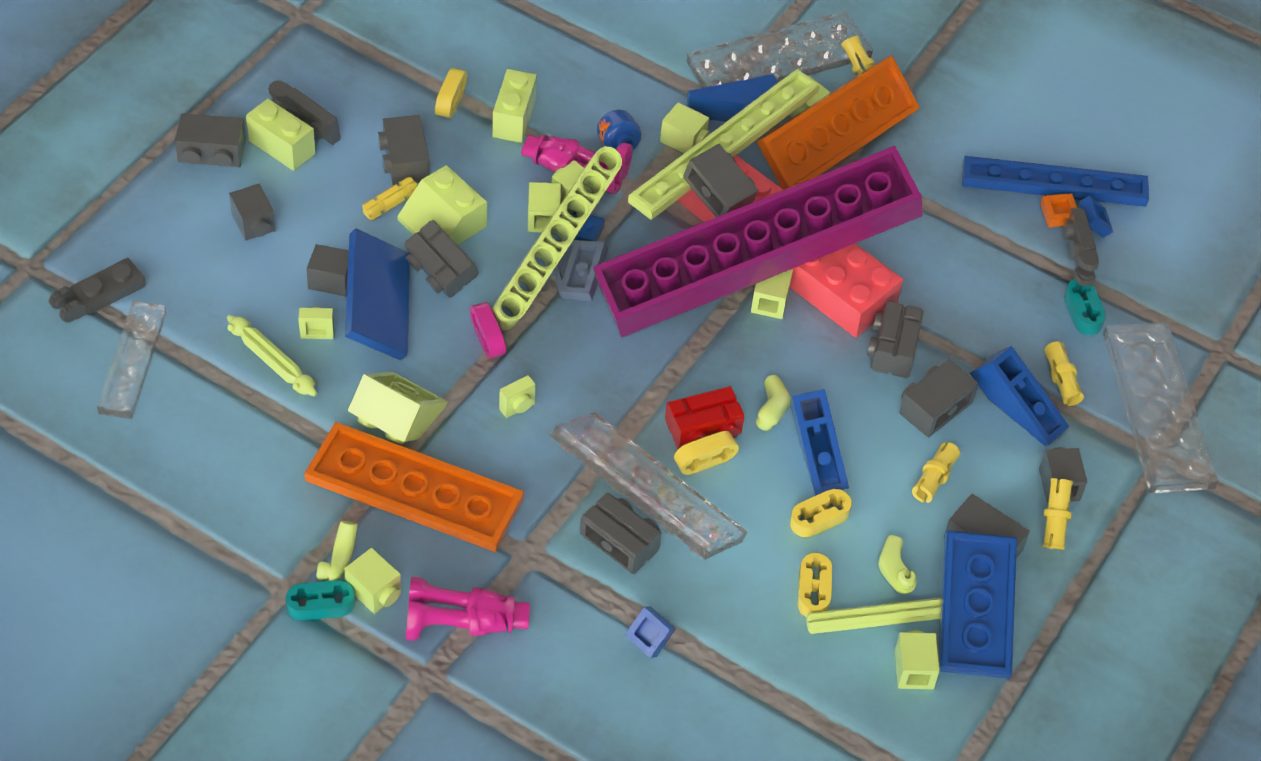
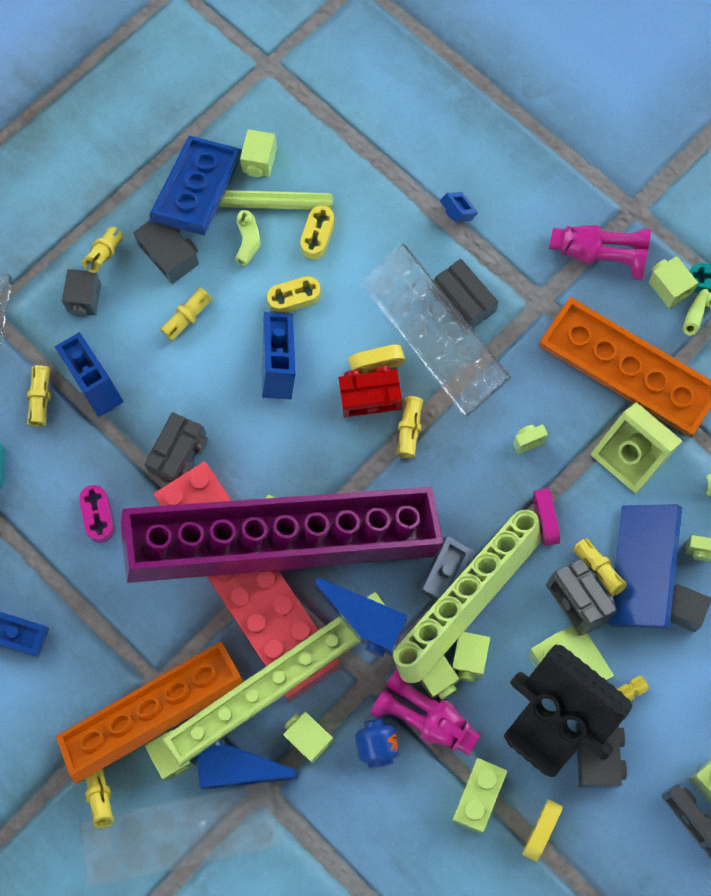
camera: 160 degrees left, 20 degrees up
dark grey brick [683,144,759,217] -> none
yellowish green arm [756,375,791,431] -> none
dark grey brick [899,359,979,438] -> none
none -> dark pink beam [79,485,115,543]
none -> blue slope [315,577,407,657]
none -> light yellow pin [396,396,423,459]
none -> black piece [504,644,632,778]
none -> light yellow pin [573,538,627,597]

